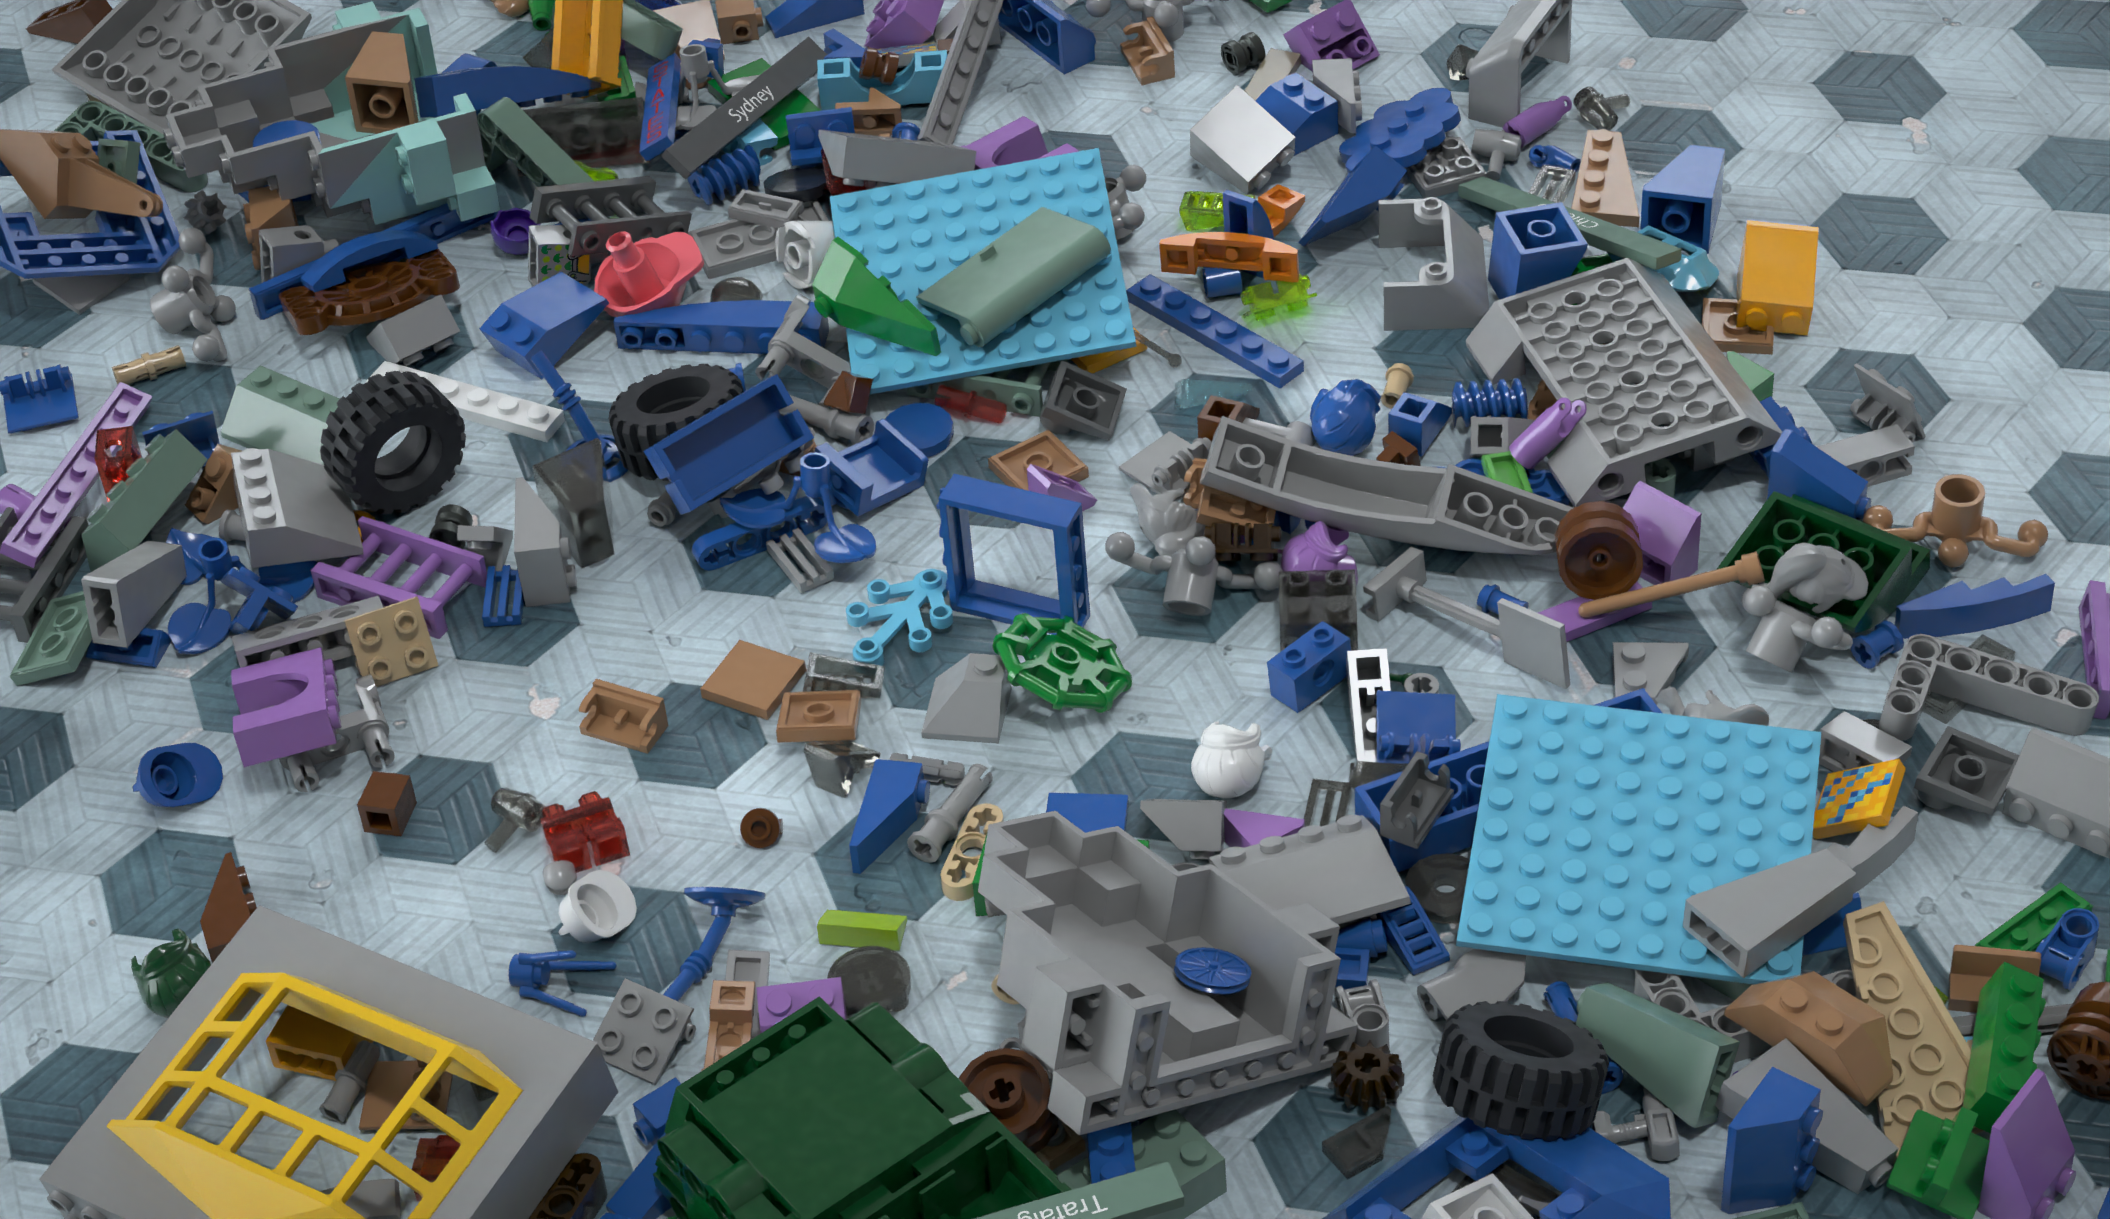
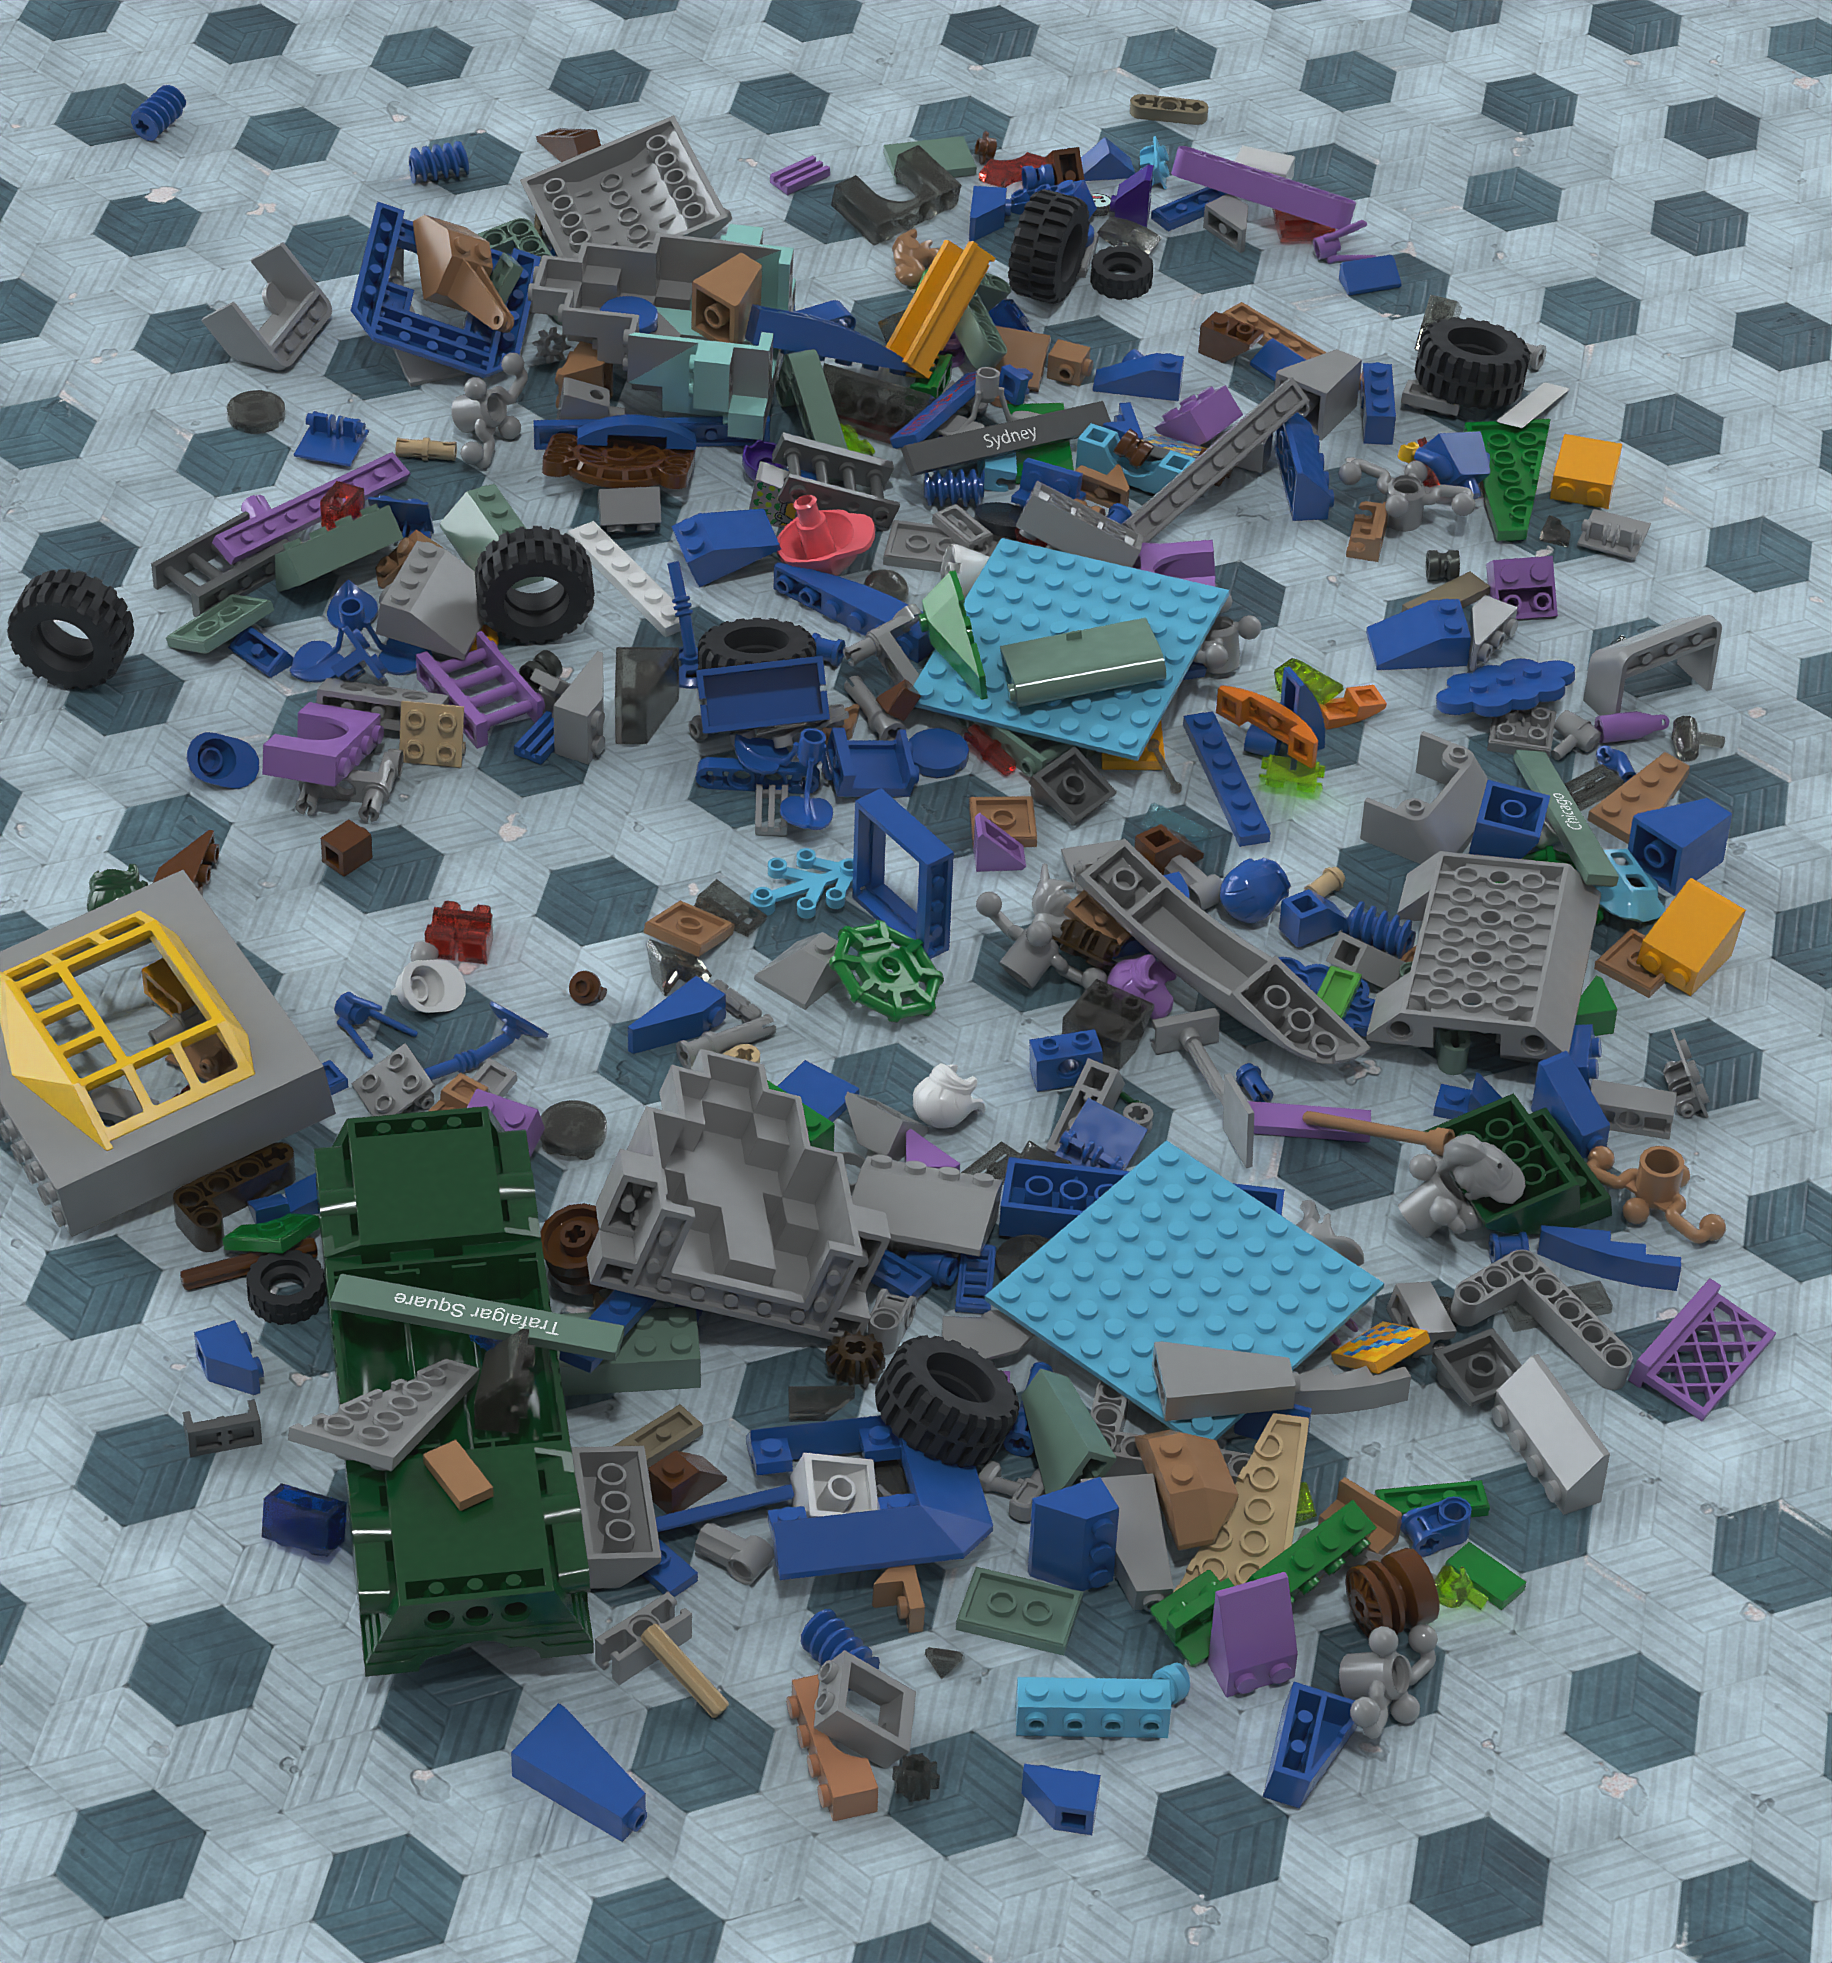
camera: 25 degrees right, 0 degrees up
light grey slope [81,541,187,648] -> none
clear smoke piece [484,787,548,853] -> none
medium nougat hinge [579,679,669,754] -> none
medium nougat tile [700,640,806,720] -> none
lime slope [817,909,907,951] -> none
blue wheel [1174,947,1252,994] -> none
slope [1190,85,1295,195] -> none
blue slope [1298,145,1407,247] -> none
reddish brown tile [1376,431,1421,466] -> none
dark grey hinge [1380,751,1454,849] -> none
medium lavender piece [1509,397,1587,469] -> none
reddish brown wheel [1555,501,1643,600] -> none
light grey wing [1613,642,1689,705] -> none
medium lavender slope [1623,481,1702,585] -> none
none -> blue slope [1433,1073,1502,1119]

